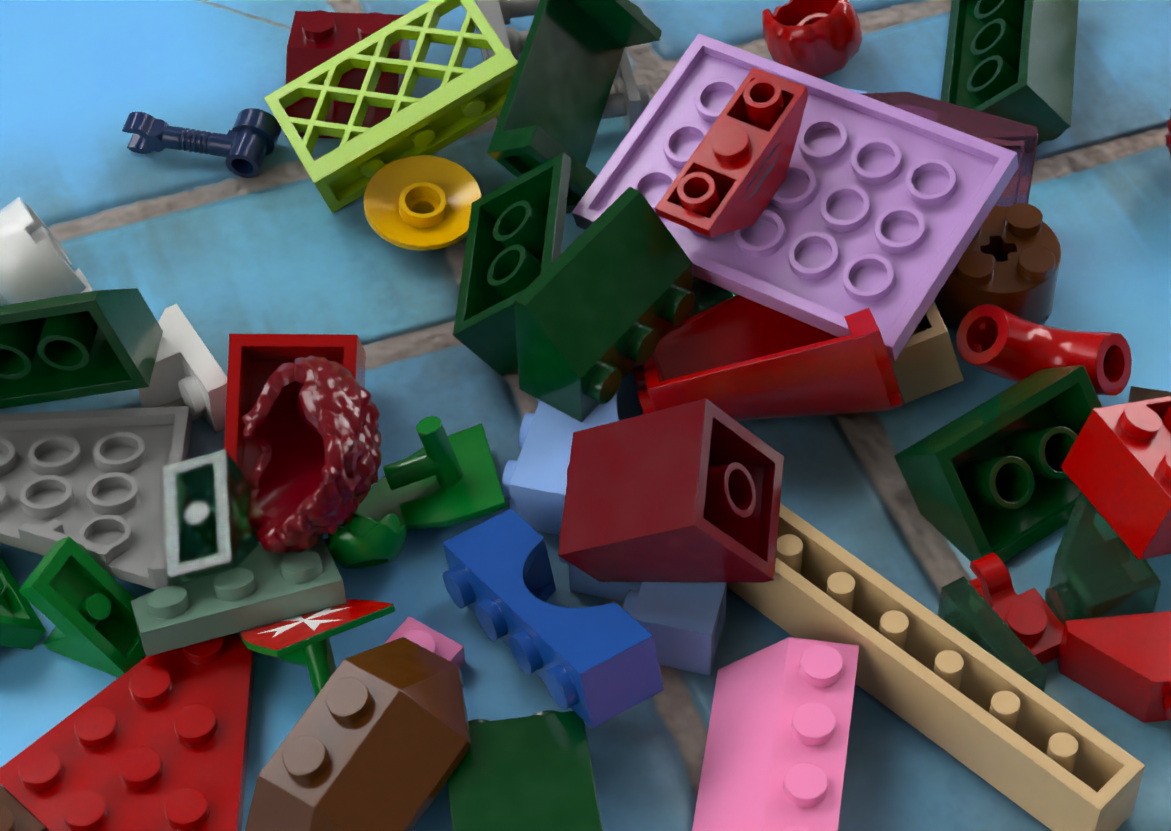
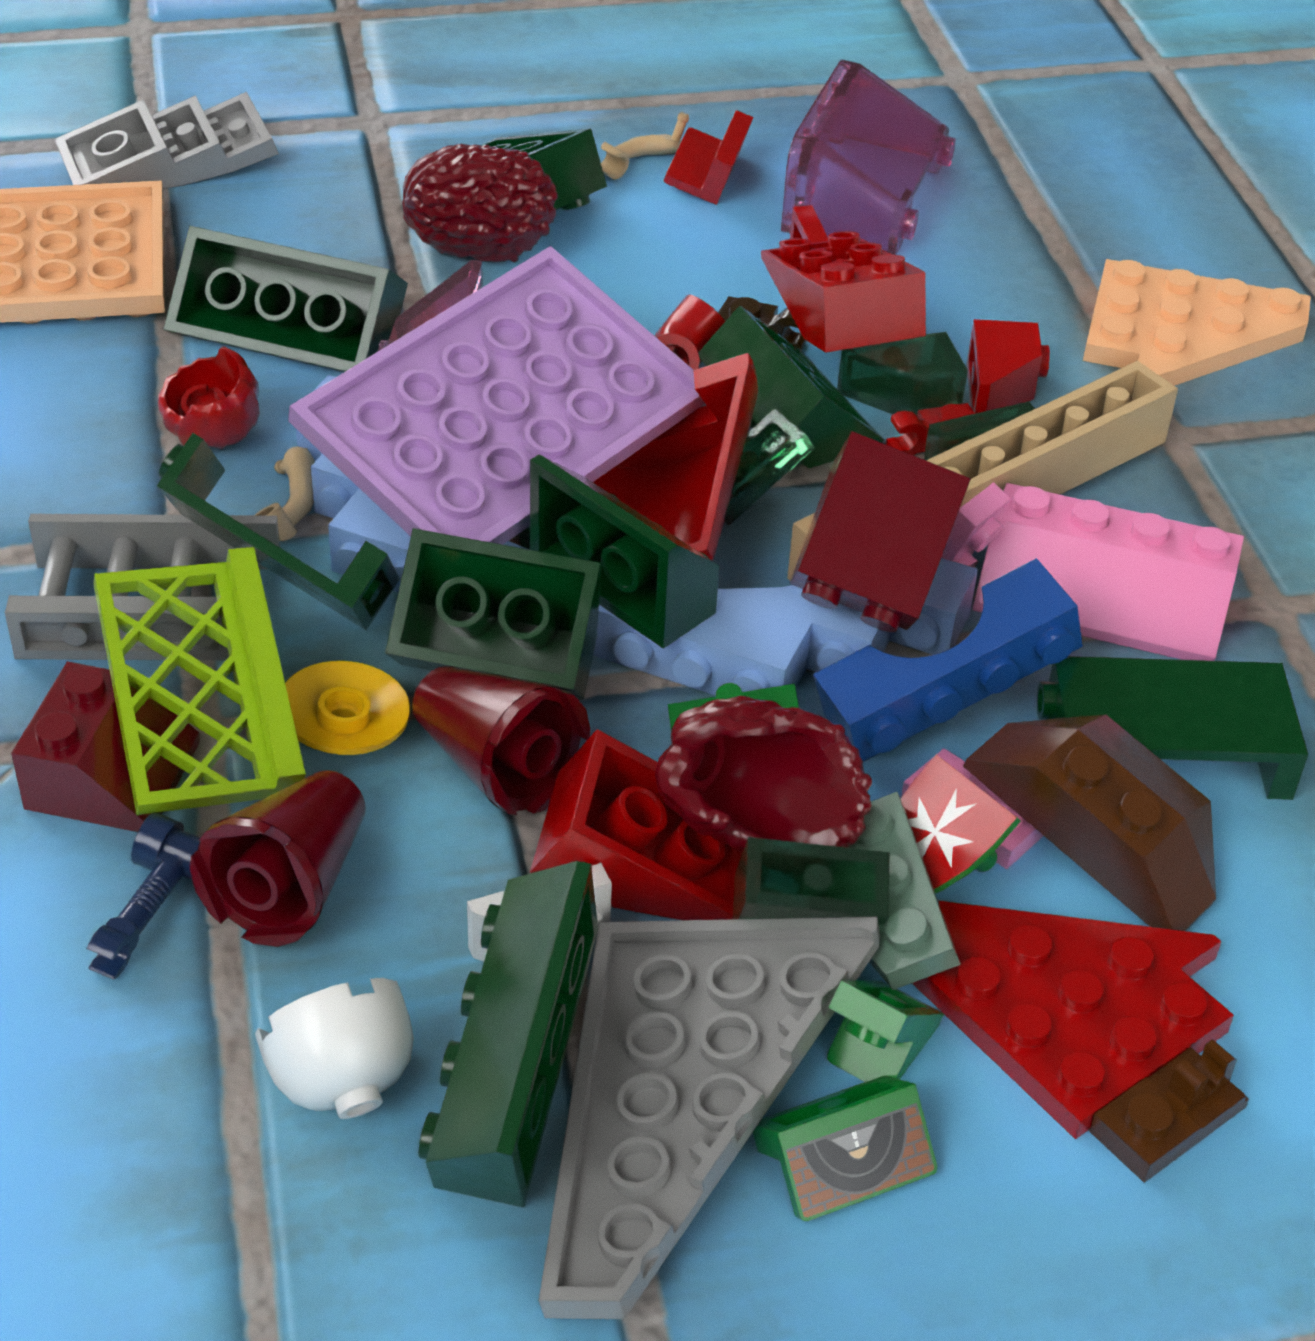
camera: 85 degrees left, 5 degrees down
red slope [655,67,809,238] -> none
none -> dark red cone [189,770,366,947]
none -> dark red cone [412,666,591,815]
none -> clear green plate [724,409,815,526]
none -> bright pink plate [941,482,1011,568]

